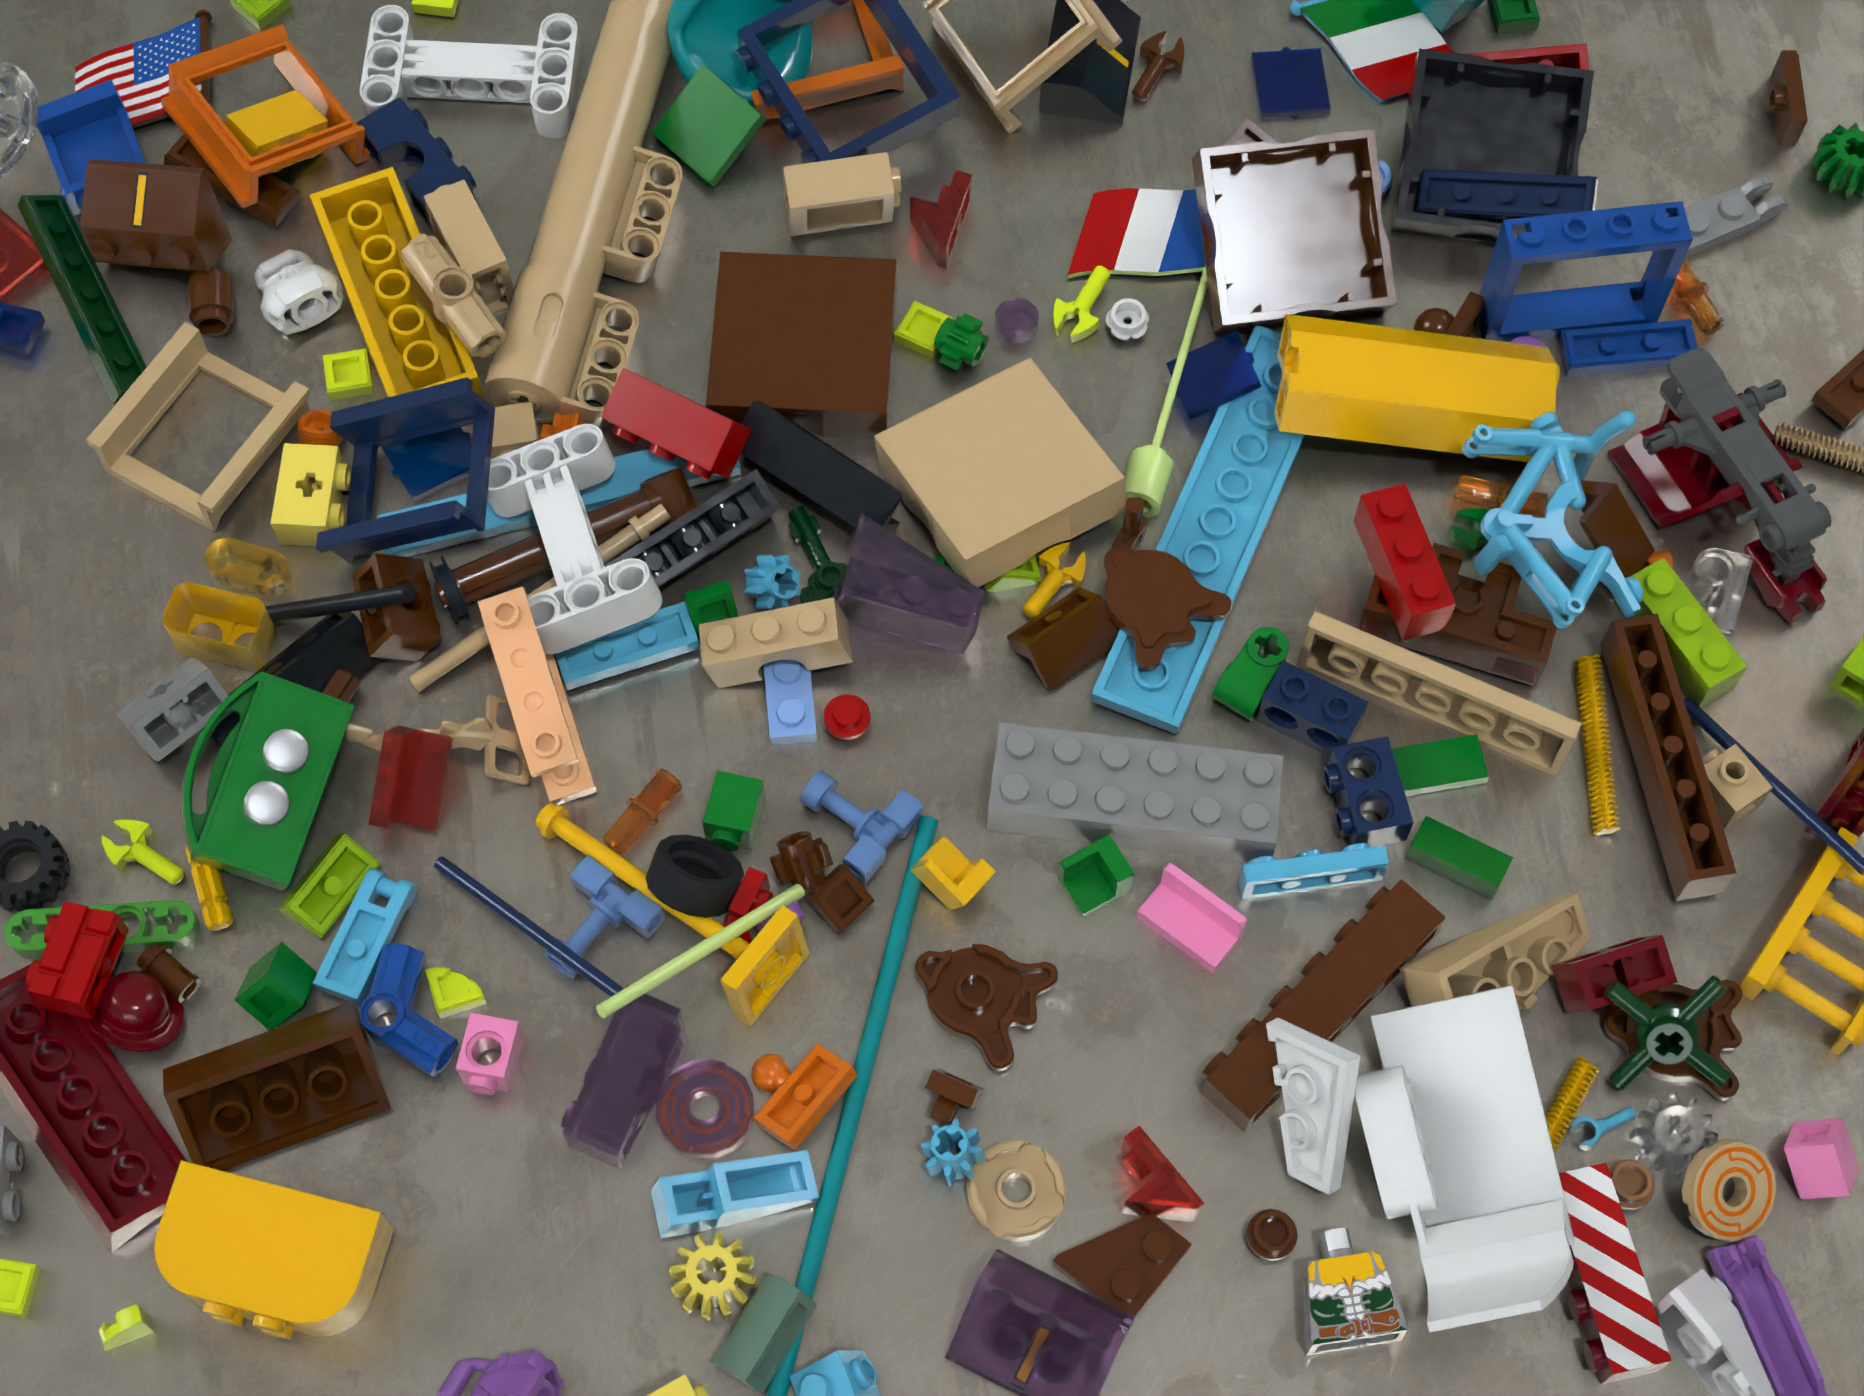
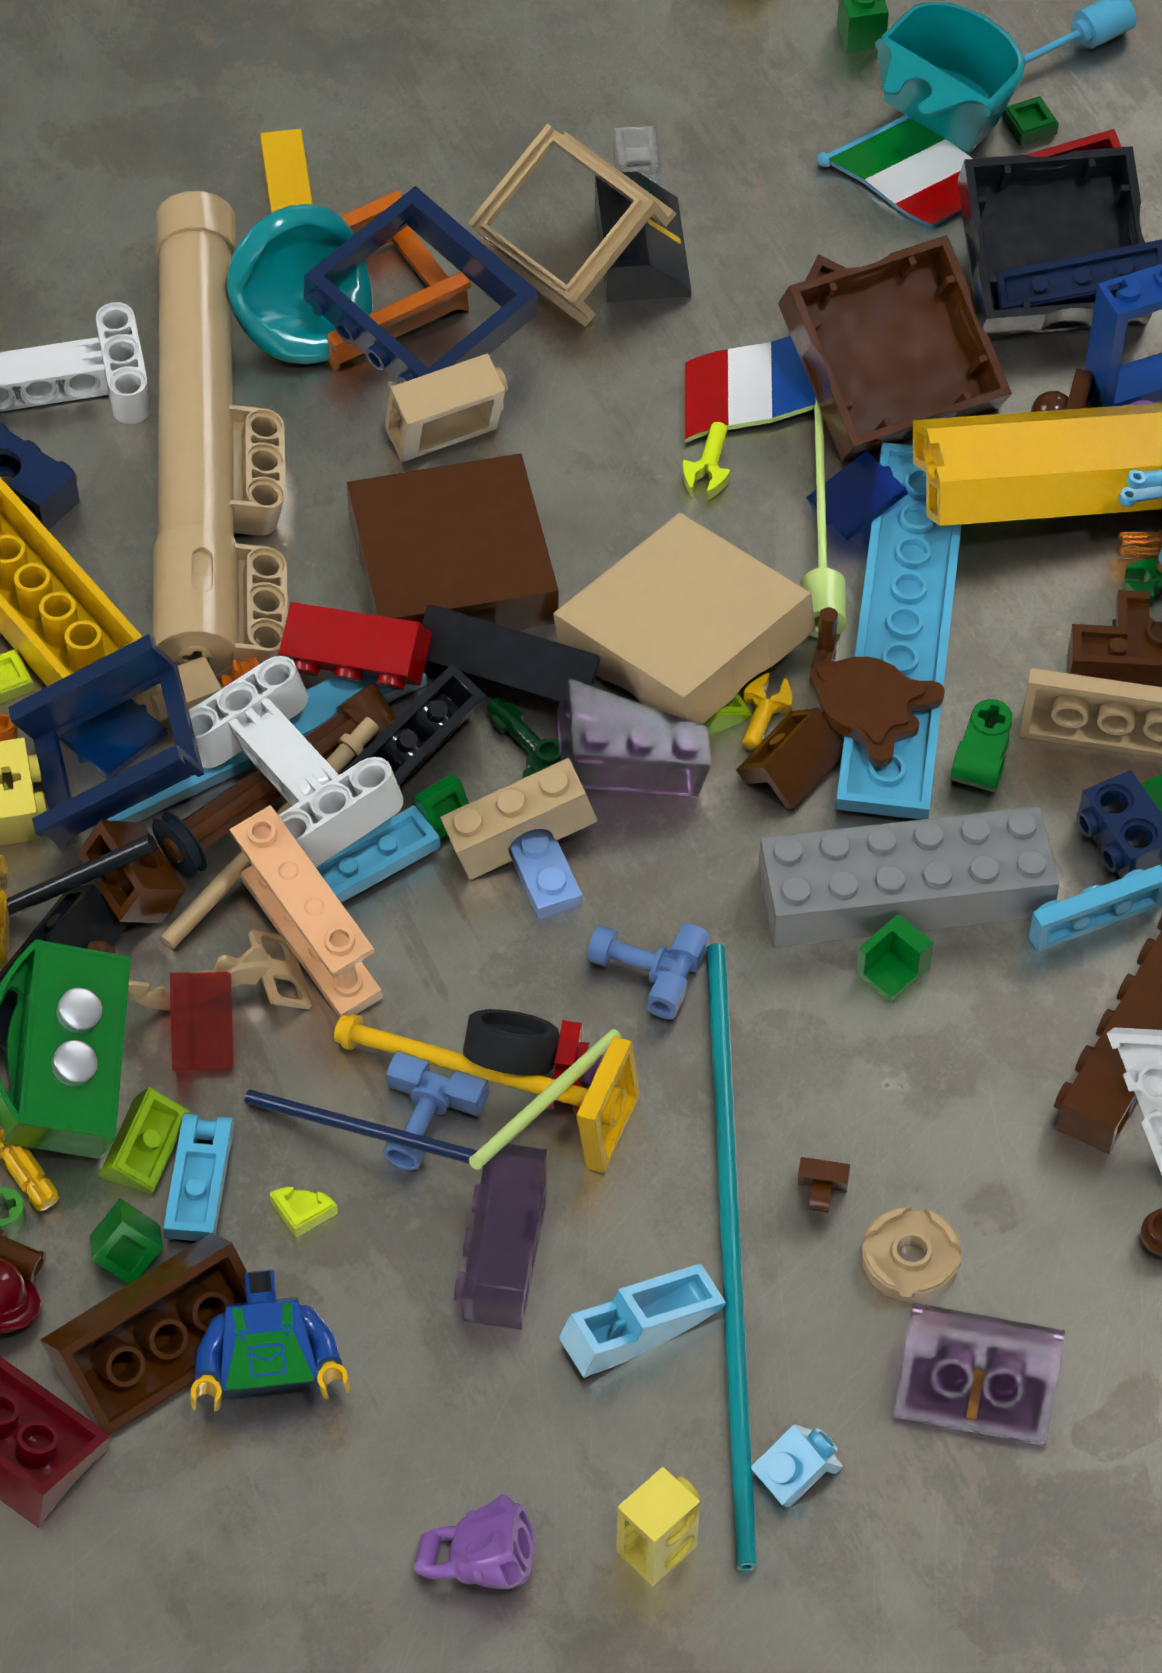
camera: 15 degrees left, 10 degrees down
neon yellow tile [99,1304,155,1351] -> none
yellow brick [154,1160,394,1340] -> none
blue piece [359,942,459,1078] -> none
tan piece [401,233,506,358] -> none
tan window [423,180,514,317] -> none
bright pink brick [455,1013,525,1095] -> none
clear orange axle [603,768,682,855] -> none
green tile [651,64,767,186] -> none
clear purple tile [656,1059,755,1159] -> none
light yellow gear [669,1232,756,1321] -> none
green brick [702,770,766,851] -> none
sand green brick [711,1273,817,1395] -> none
medium azure gear [744,555,801,609] -> none
orange plate [751,1044,858,1151] -> none
reddish brown gear [770,831,833,890] -> none
reddish brown tile [806,864,875,933] -> none
red plate [824,694,871,740] -> none
neon yellow tile [894,300,953,359] -> none
clear red slope [910,170,972,268] -> none
yellow panel [910,837,996,910] -> none
reddish brown tile [915,944,1058,1072] -> none
medium azure gear [921,1119,986,1186] -> none
green gear [934,313,989,371] -> none
clear purple tile [995,298,1039,343] -> none
reddish brown wing [1052,1213,1192,1327] -> none
white plate [1106,298,1149,340] -> none
clear red slope [1121,1126,1204,1222] -> none
reddish brown bar [1132,31,1184,101] -> none
bright pink panel [1136,863,1247,974] -> none
clear blue piece [1251,47,1331,119] -> none
dark blue brick [1257,660,1369,757] -> none
red brick [1354,483,1456,641] -> none
none -> torso [190,1269,351,1412]

